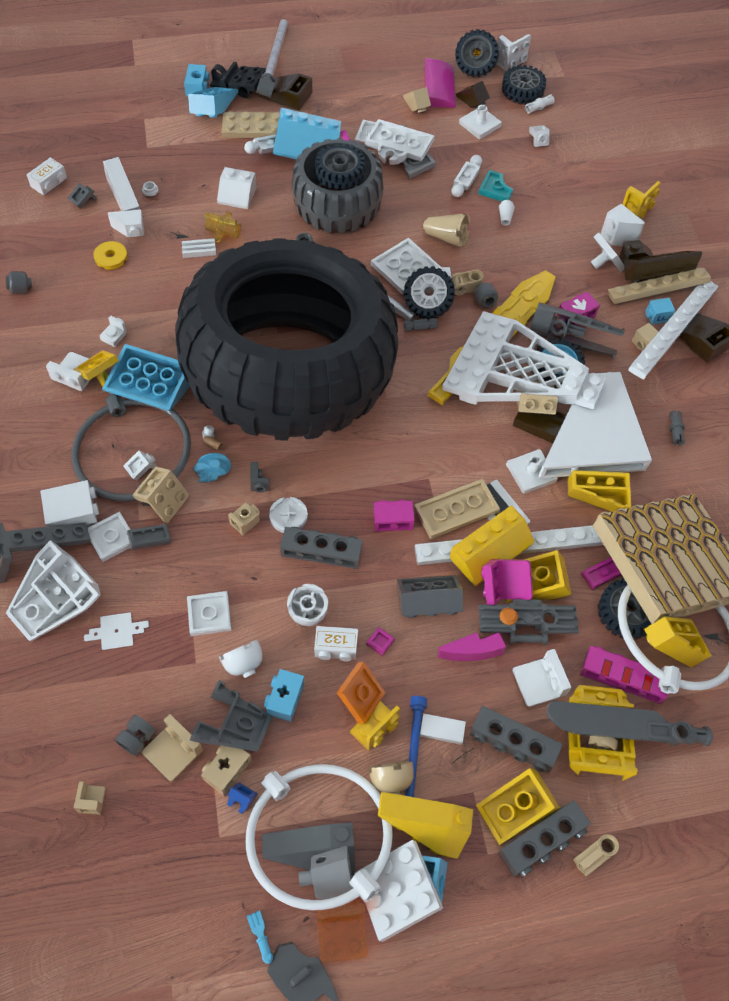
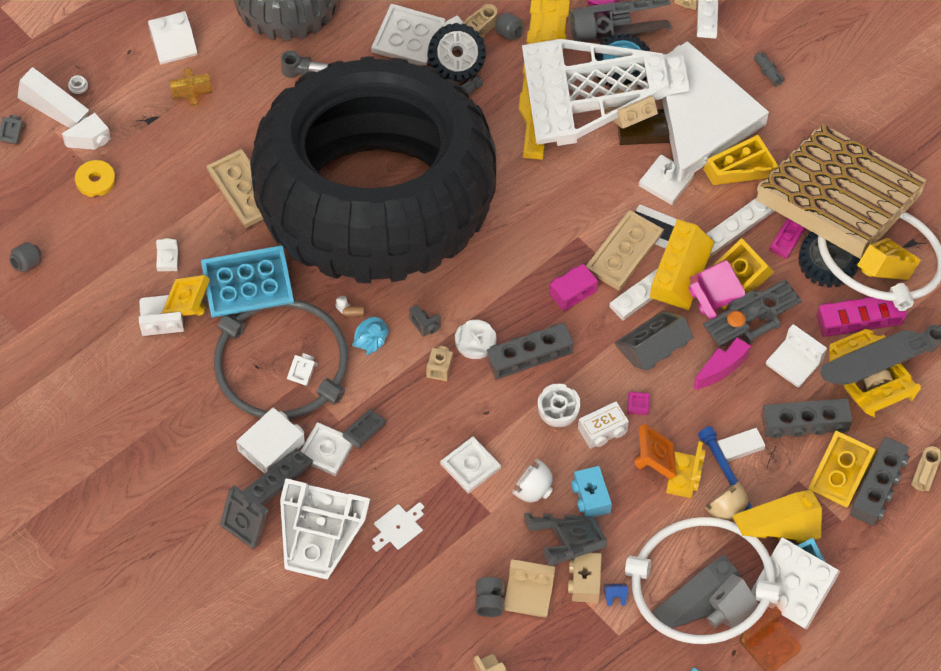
camera: 30 degrees left, 0 degrees up
tan bracket [133,467,189,523] -> none
white tile [182,238,216,258] -> none

